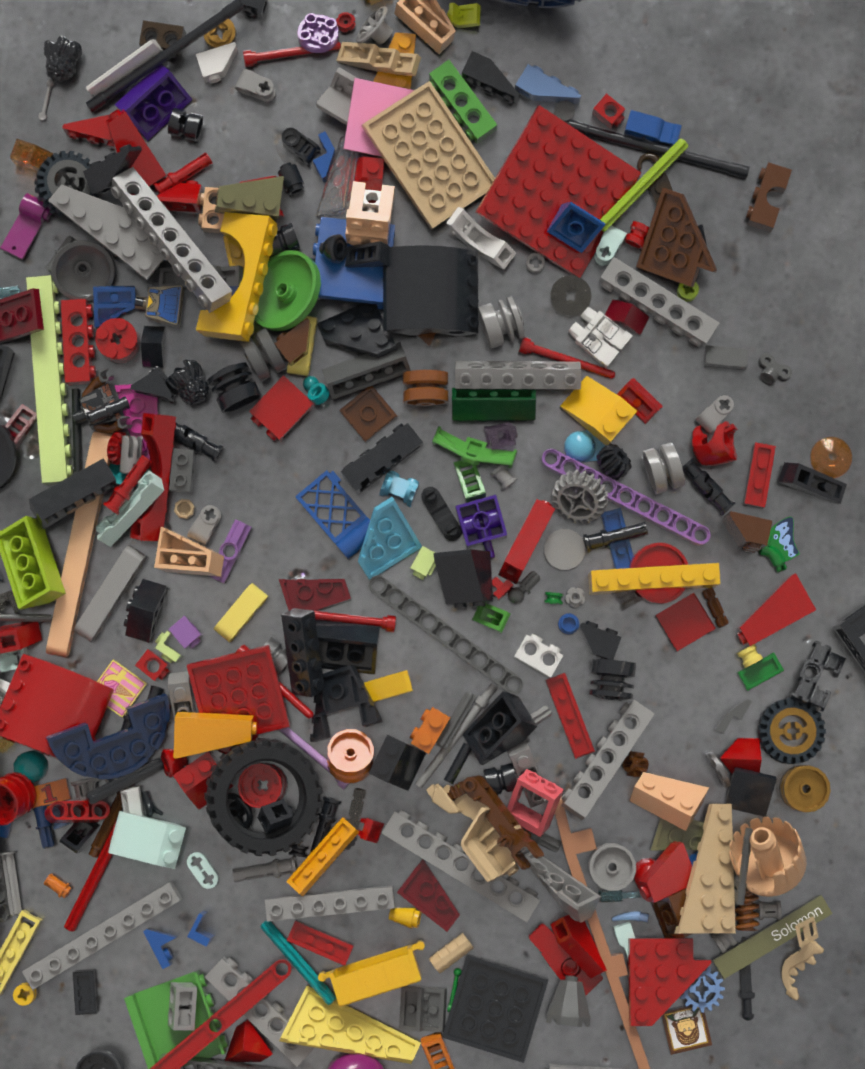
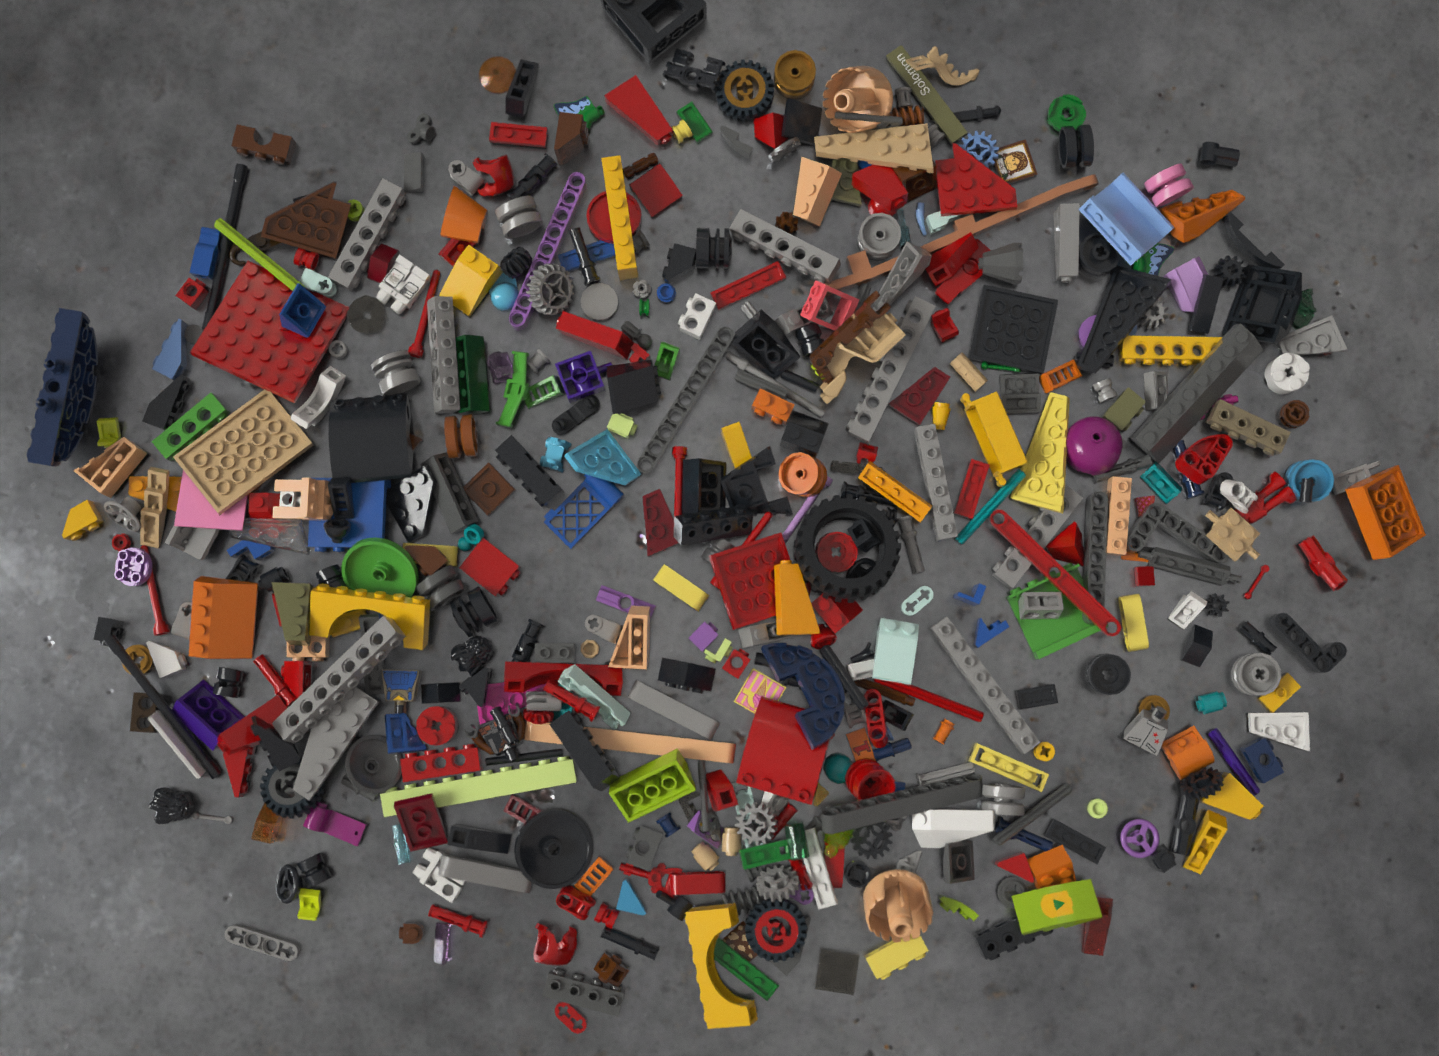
camera: 100 degrees left, 0 degrees up
none -> orange slope [189,576,258,659]
none -> orange slope [440,186,488,243]
none -> red bracket [931,308,959,342]

